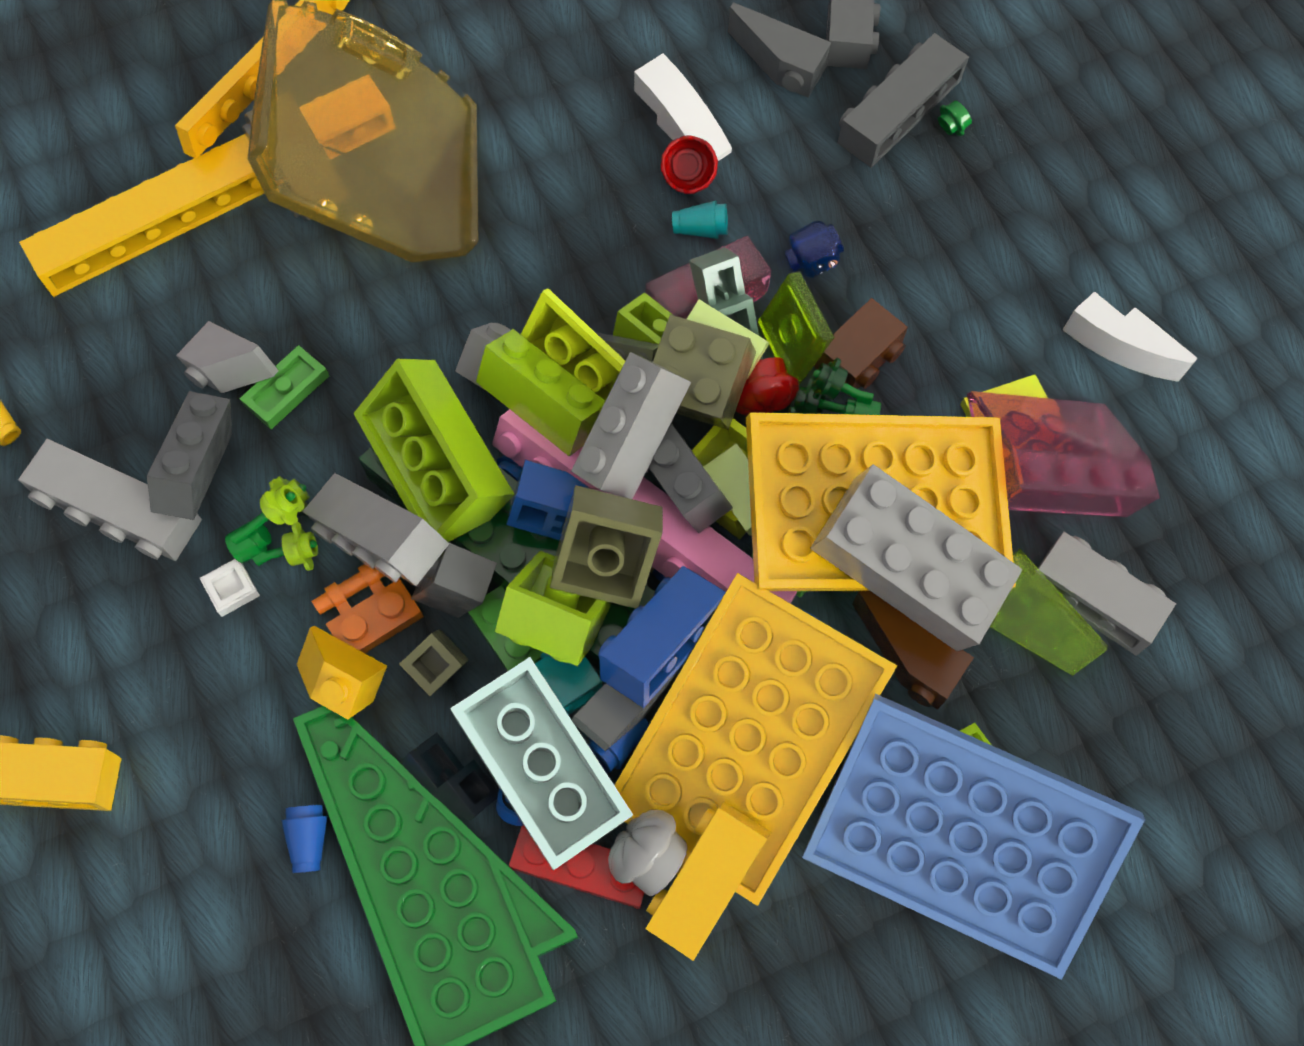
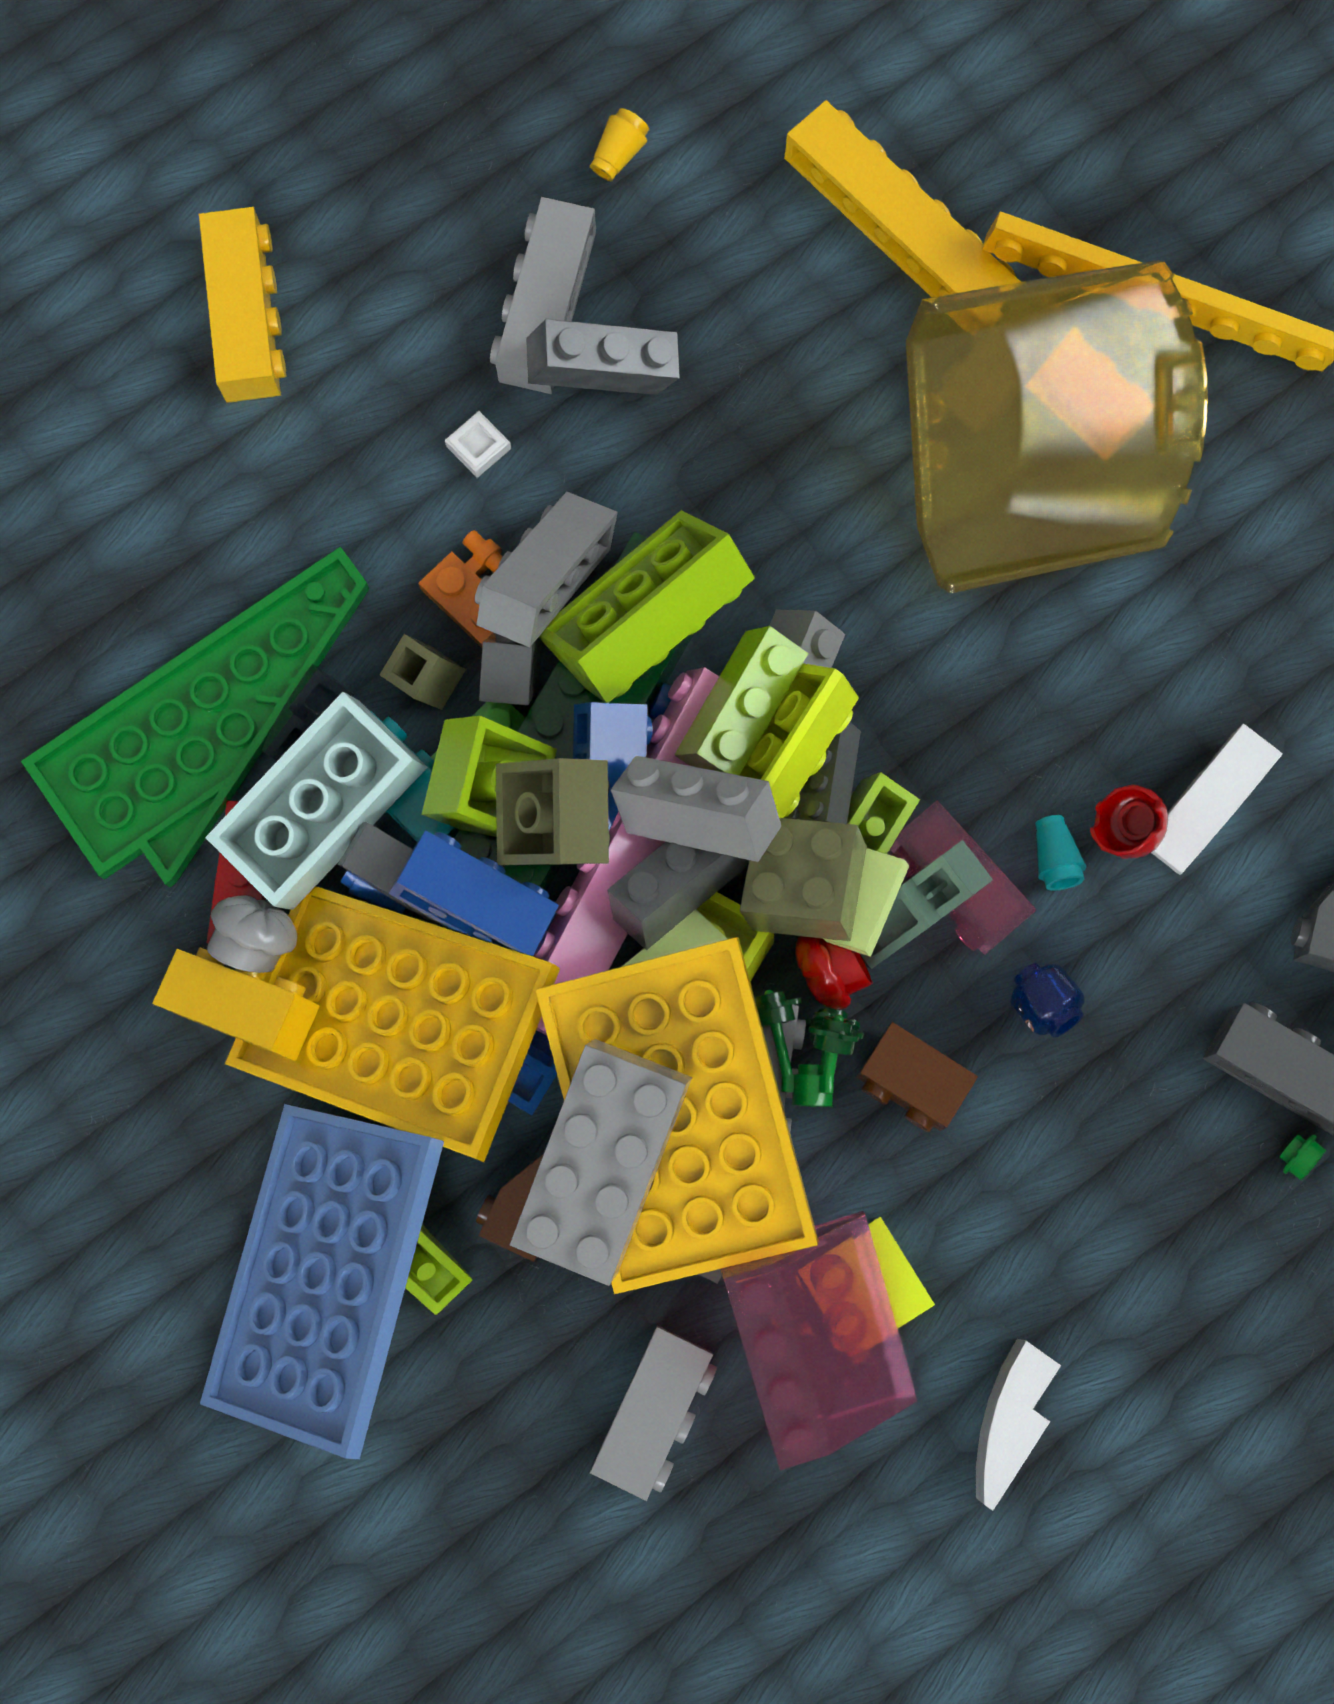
camera: 80 degrees right, 10 degrees up
light grey slope [176,321,279,393] -> none
plant [225,476,318,571] -> none
bright green plate [239,345,329,430] -> none
blue cone [281,805,328,873] -> none
yellow slope [297,626,387,720] -> none
clear neon green tile [758,272,835,383] -> none
clear neon green wing [990,548,1108,676] -> none

